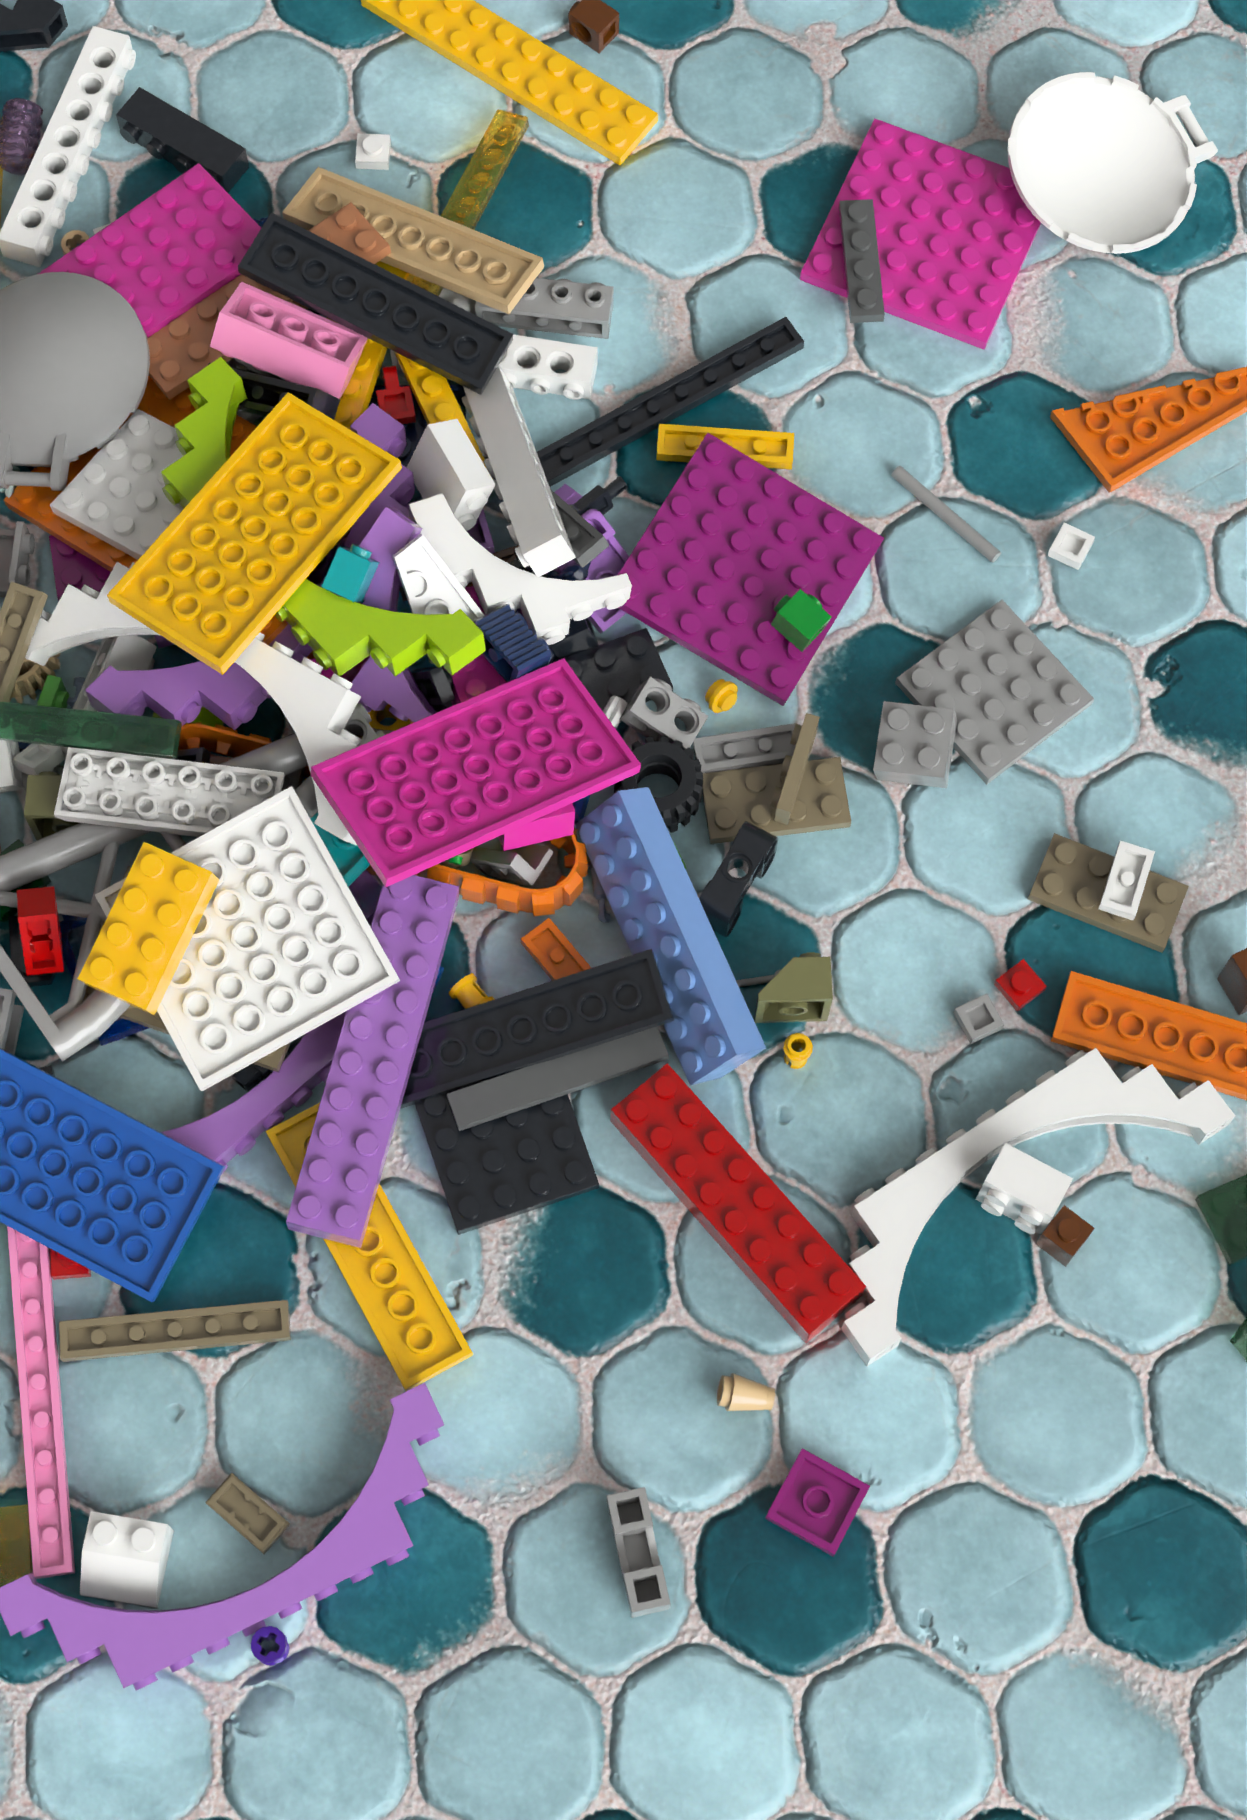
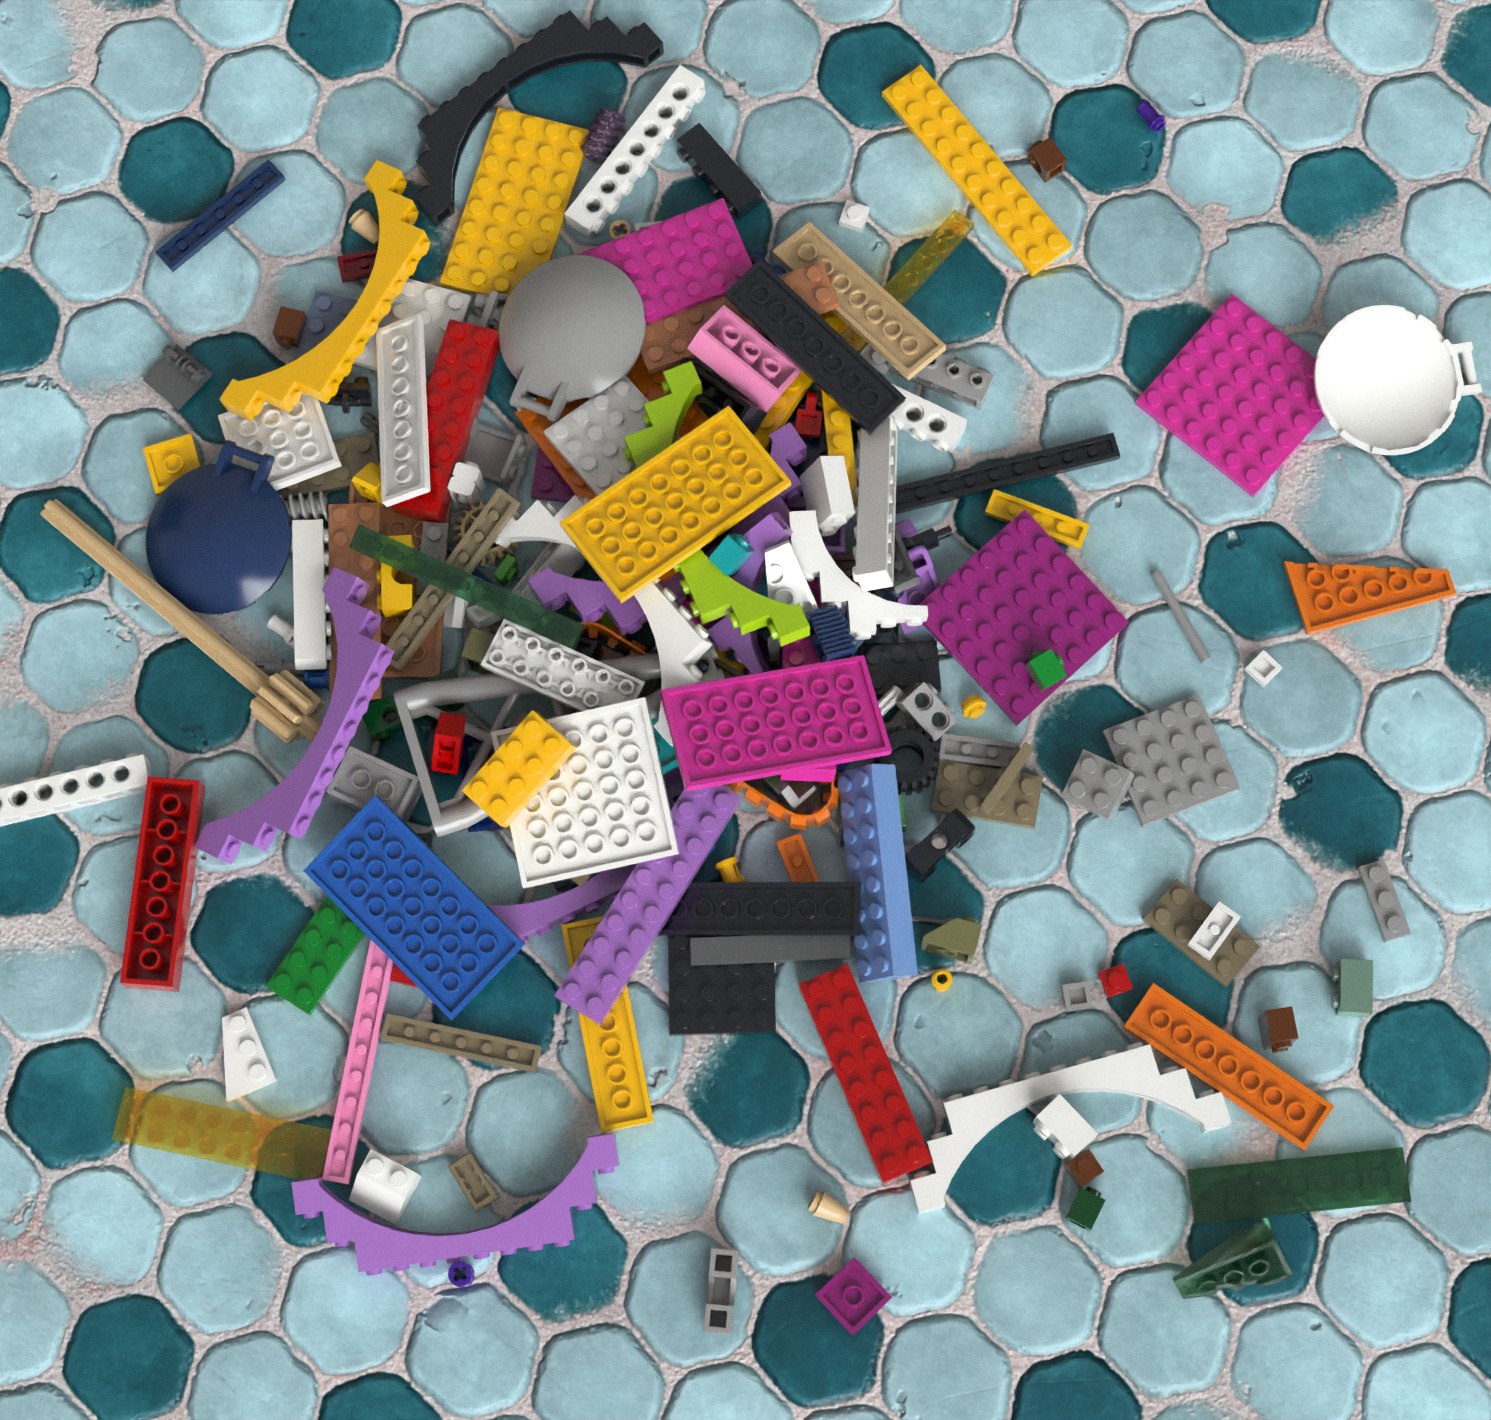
camera: 25 degrees right, 5 degrees up
dark grey plate [839,199,885,323] -> none
none -> dark green brick [1065,1186,1106,1231]

